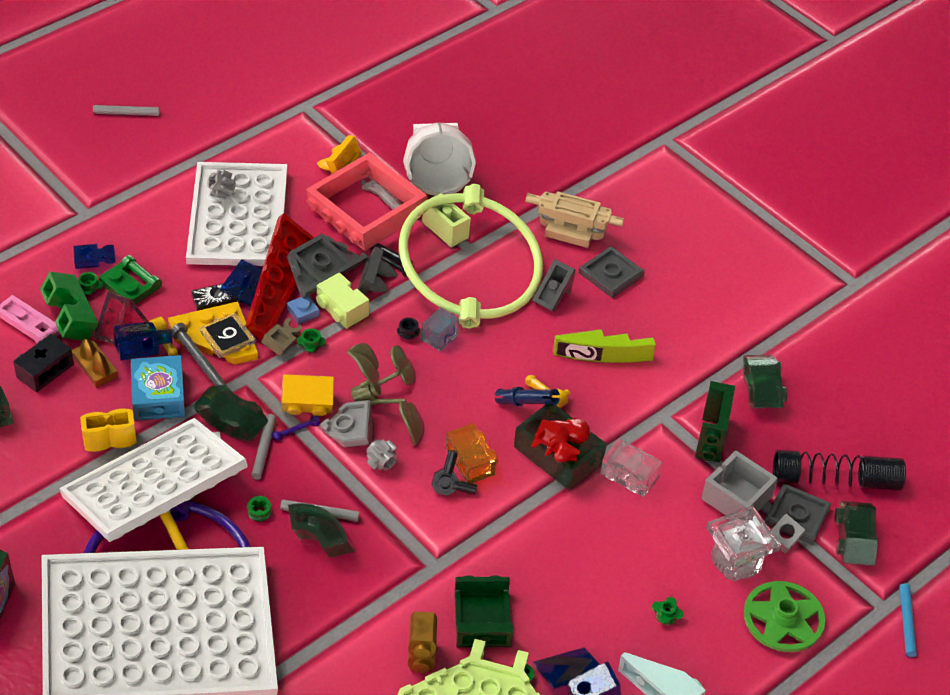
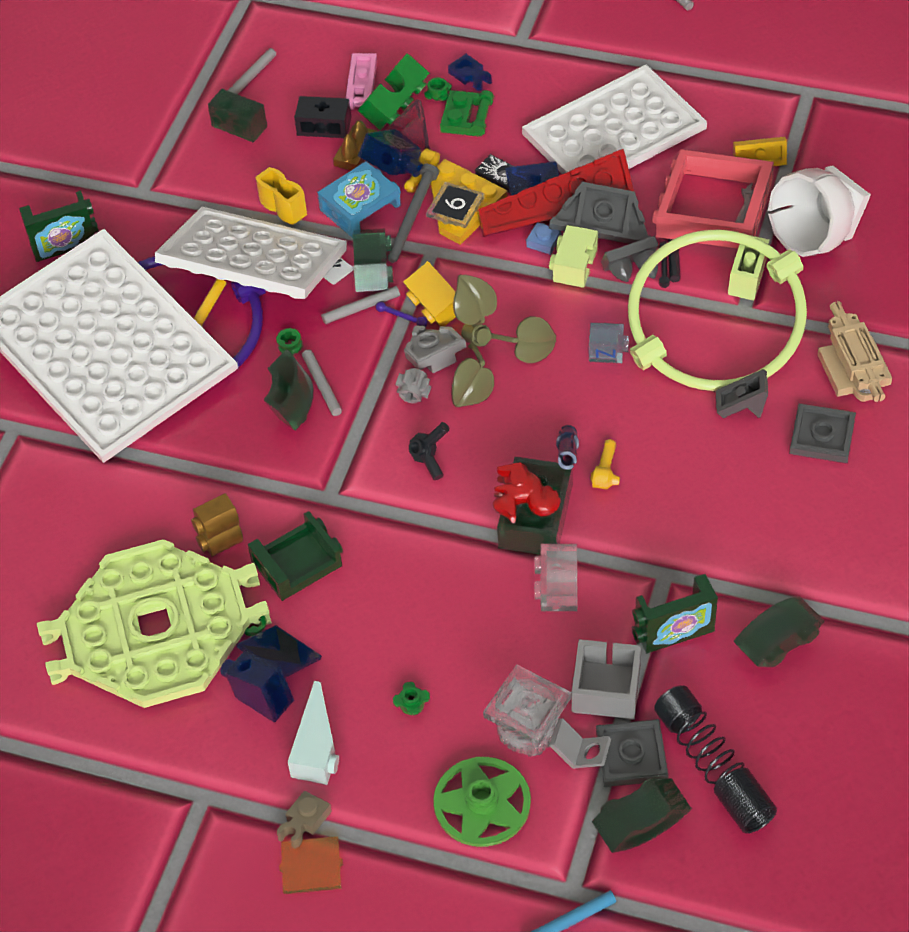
camera: 65 degrees right, 5 degrees up
light grey gear [207,170,236,199] -> none
dark tan plate [261,318,302,356] -> none
green plate [297,328,326,353] -> none
black plate [397,318,421,340] -> none
clear yellow brick [445,423,498,483] -> none
lime slope [553,329,656,363] -> none

